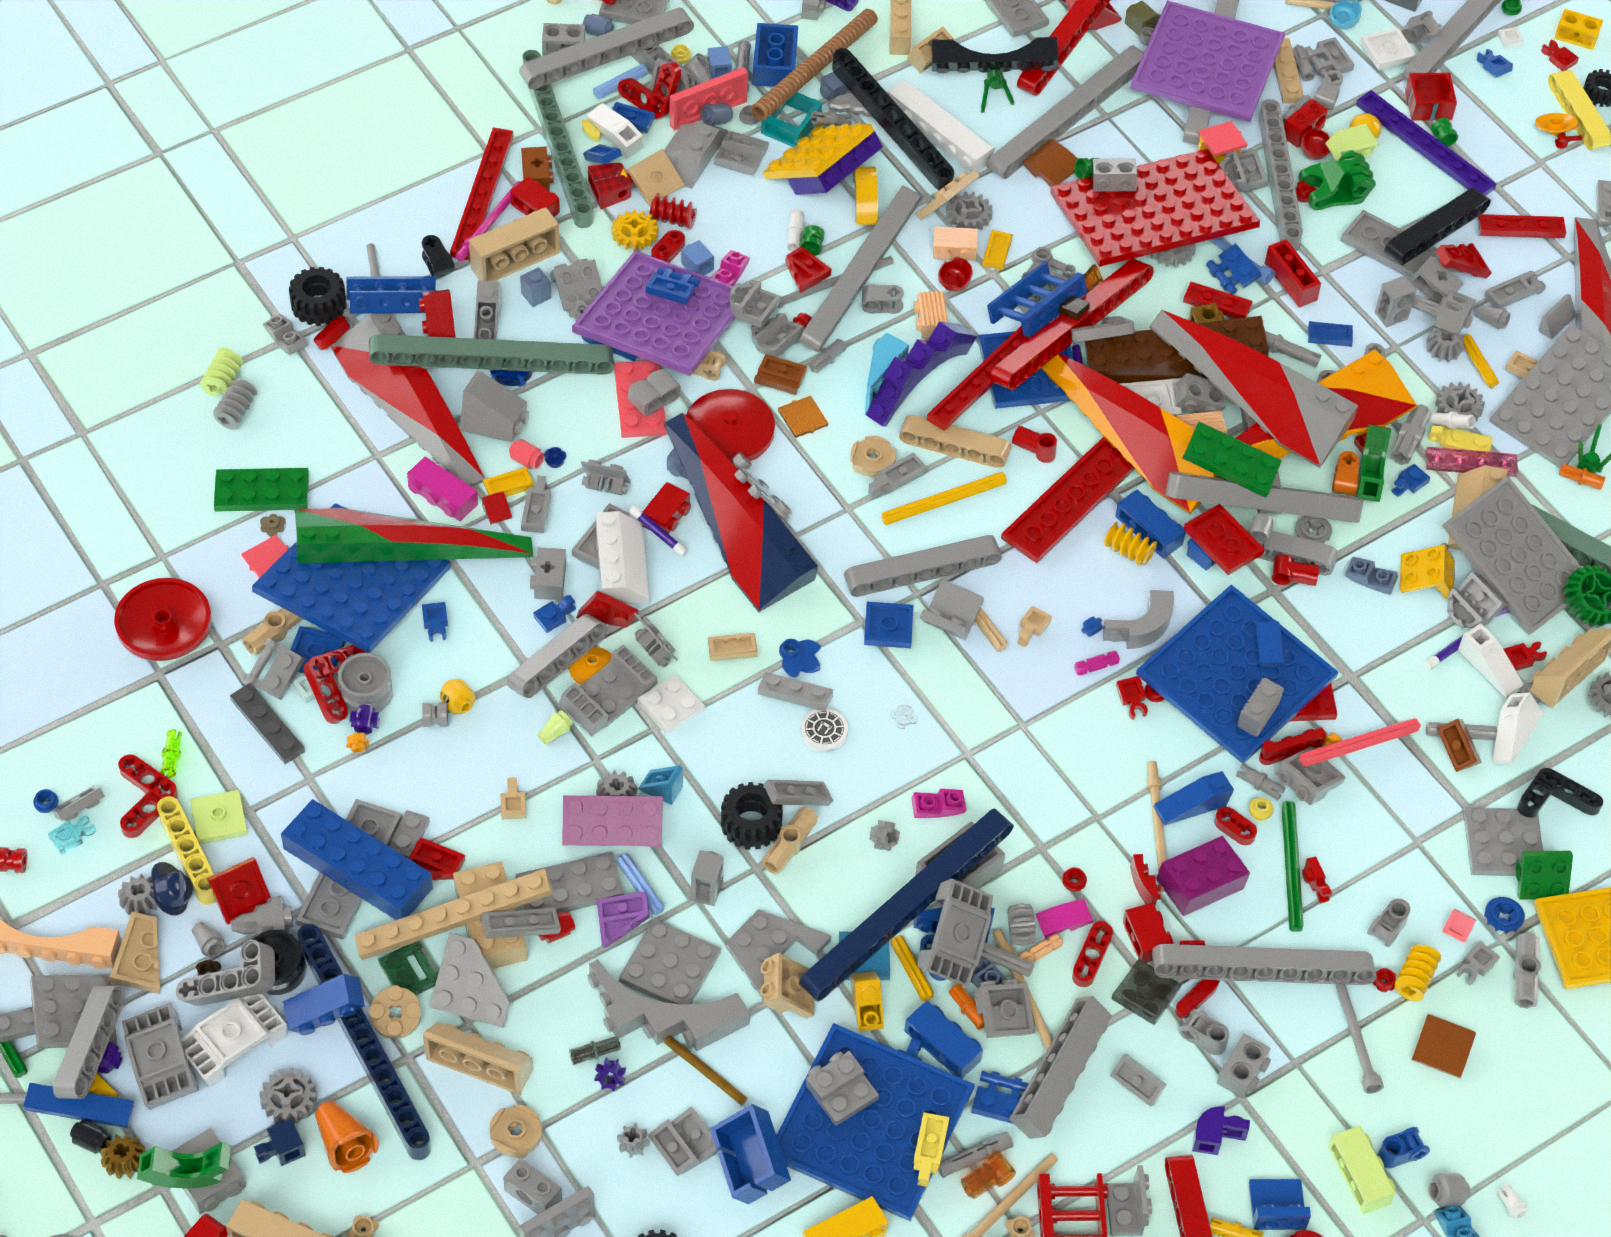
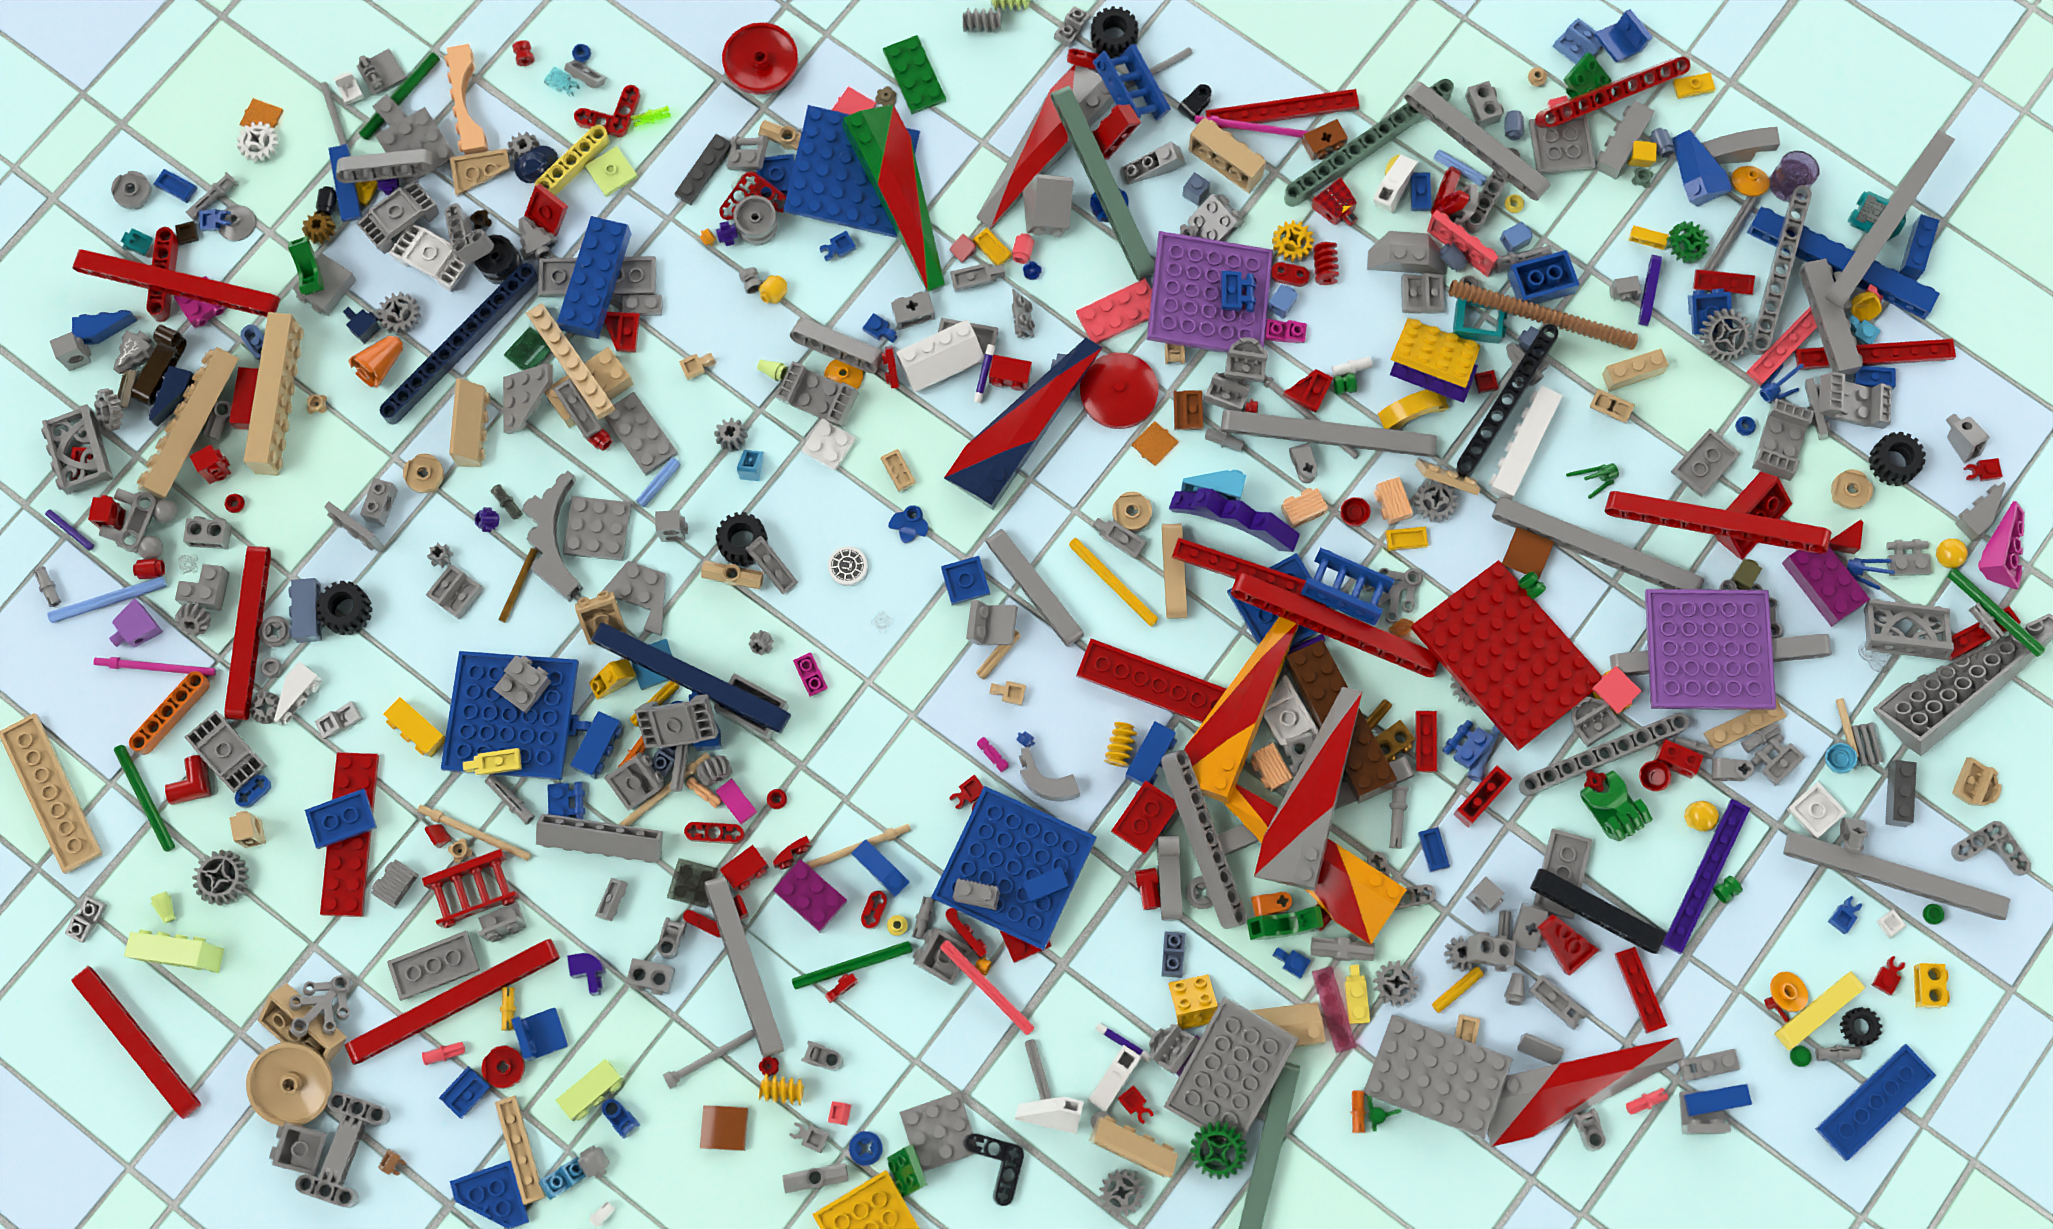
camera: 75 degrees right, 20 degrees up
light grey cone [191,922,225,958] -> none
brick [283,974,365,1035] -> none
tan plate [369,985,421,1038] -> none
dark pink brick [407,456,478,522] -> none
red brick [510,177,560,217] -> none
brick [562,795,663,847] -> none
blue tile [583,144,622,165] -> none
medium lavender wing [596,891,650,948] -> none
tan plate [627,148,685,206] -> none
light grey brick [628,369,681,416] -> none
light grey hinge [634,612,678,668] -> none
light grey piece [683,53,713,85] -> none
blue piece [710,1104,791,1205] -> none
light grey plant [732,452,792,520] -> none
light grey plate [758,672,833,711] -> none
light grey pin [811,111,852,127] -> none
black arch [931,37,1058,74] -> none
clear orange piece [960,1151,1016,1200] -> none
red piece [1012,426,1057,463] -> none
dark brown tile [1059,295,1090,319] -> none
light grey beam [1071,316,1135,342] -> none
light grey brick [1093,158,1137,192] -> none
green plate [1182,421,1282,498] -> none
yellowish green brick [1326,124,1379,161] -> none
red container [1405,73,1457,121] -> none
white pin [1430,411,1476,429] -> none
dark orange slope [1437,718,1482,772] -> none

